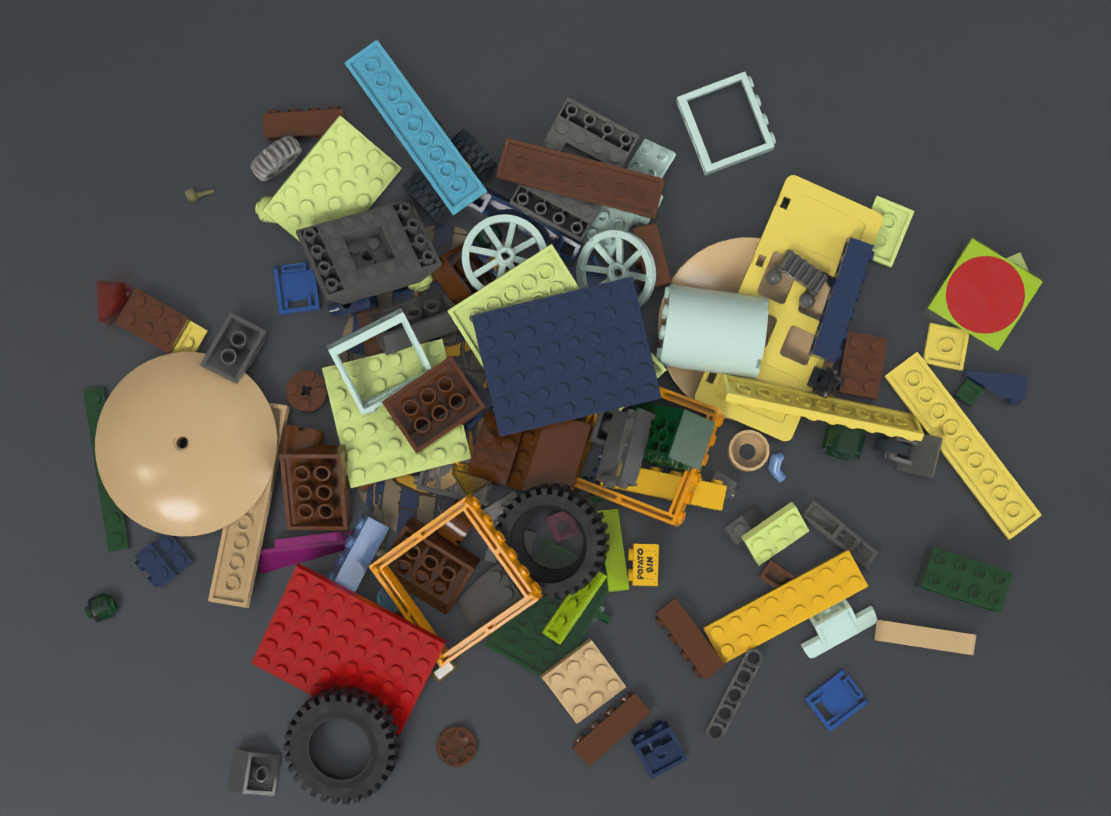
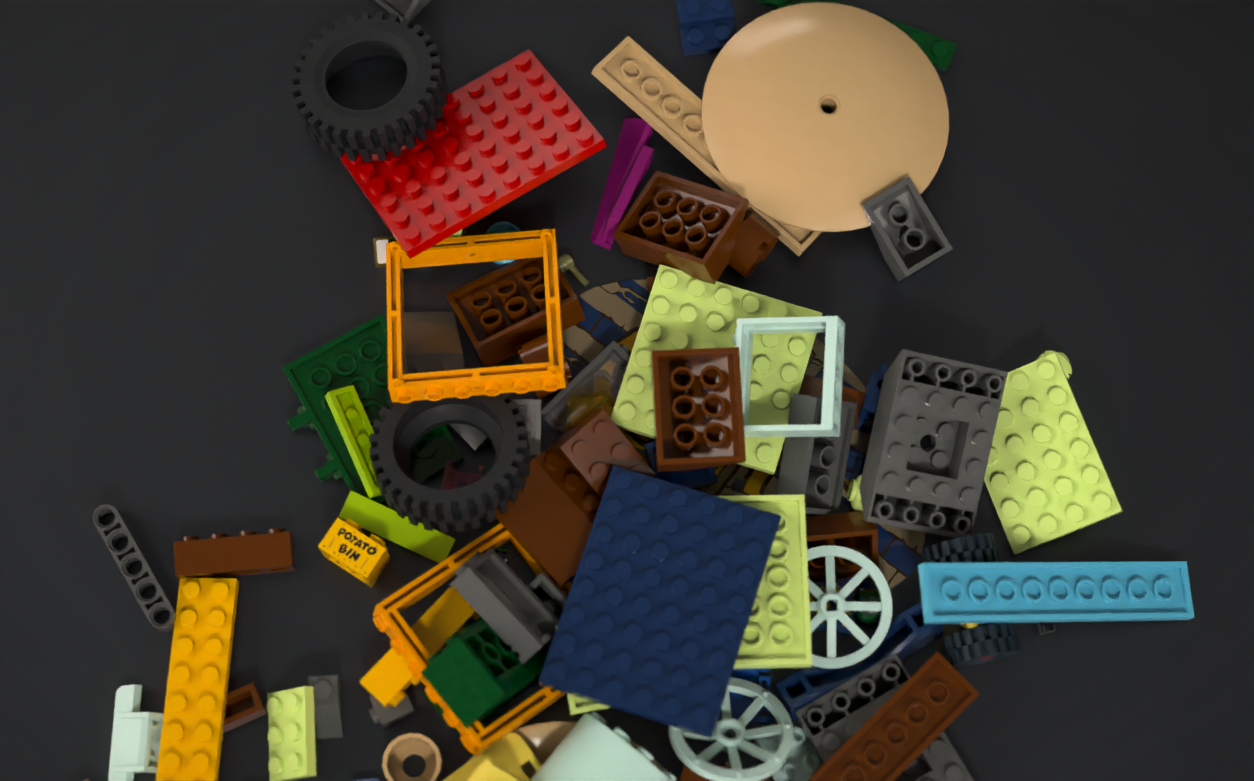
camera: 120 degrees right, 10 degrees down
clear red slope [97,281,132,327] -> none
reddish brown brick [115,288,192,354] -> none
light yellow plate [172,321,209,353] -> none
olive hand [185,188,215,202] -> none
light grey gear [250,136,302,181] -> none
reddish brown brick [263,106,346,142] -> none
blue container [273,262,321,315] -> none
reddish brown brick [286,370,329,413] -> none
medium blue brick [326,514,389,592] -> none
reddish brown dish [436,726,477,767] -> none
tan plate [540,638,626,724] -> none
reddish brown brick [573,692,651,767] -> none
dark blue plate [631,720,688,779] -> none
blue container [804,669,868,732] -> none

